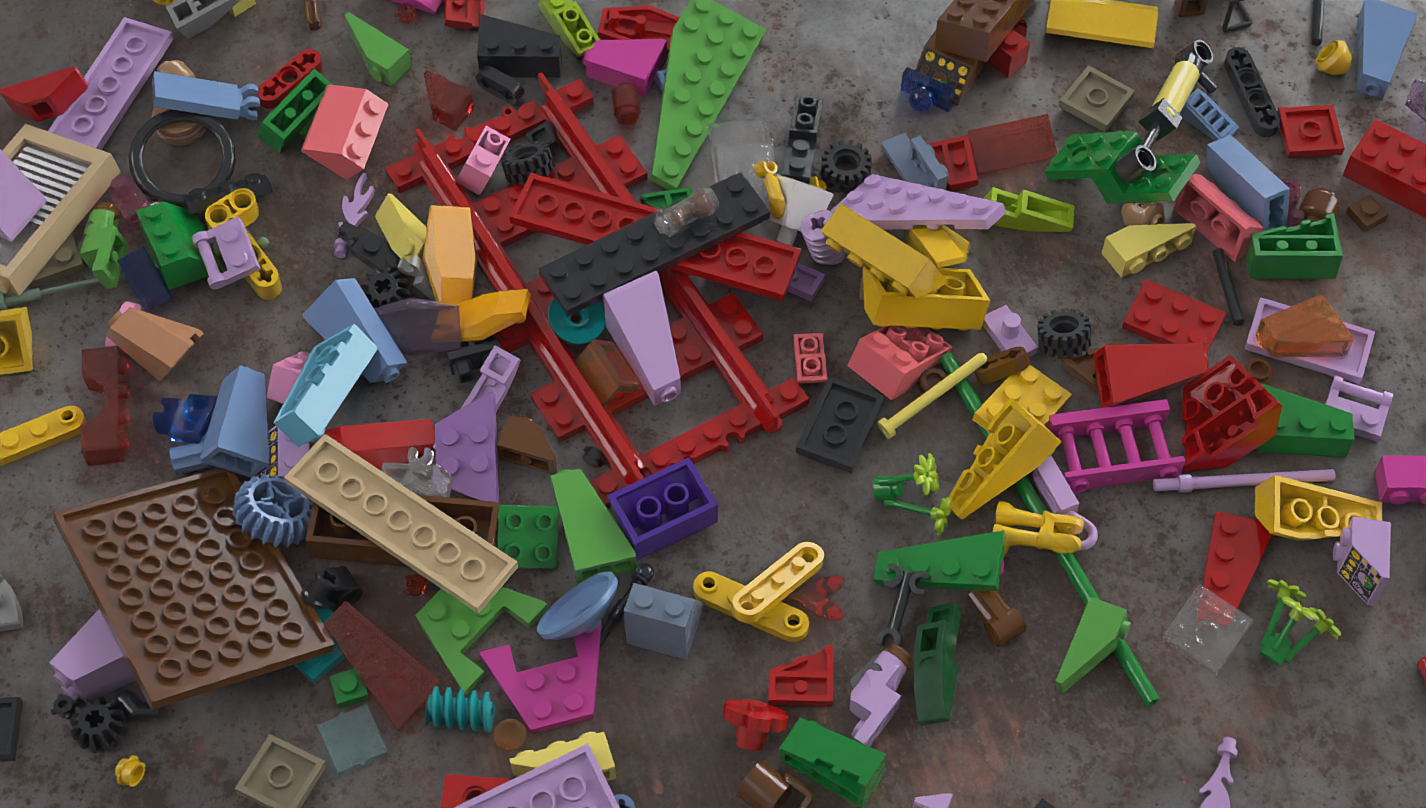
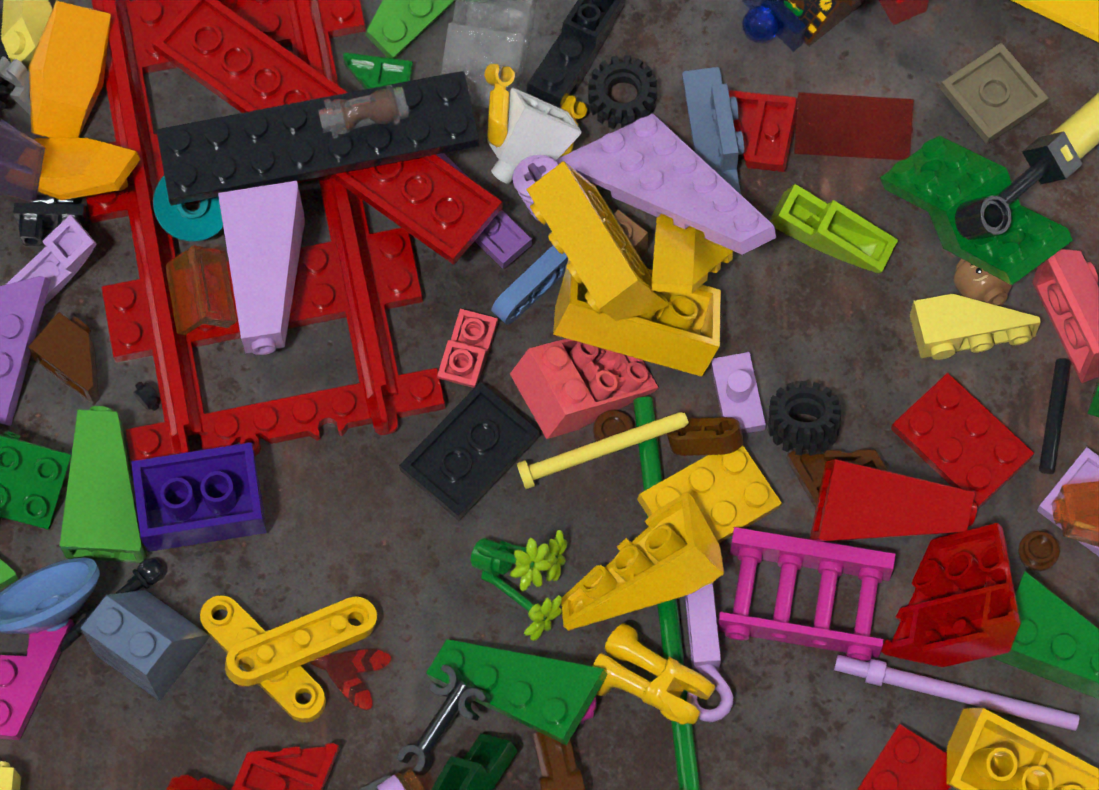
camera: 20 degrees right, 10 degrees up
none -> medium blue beam [491,245,568,325]

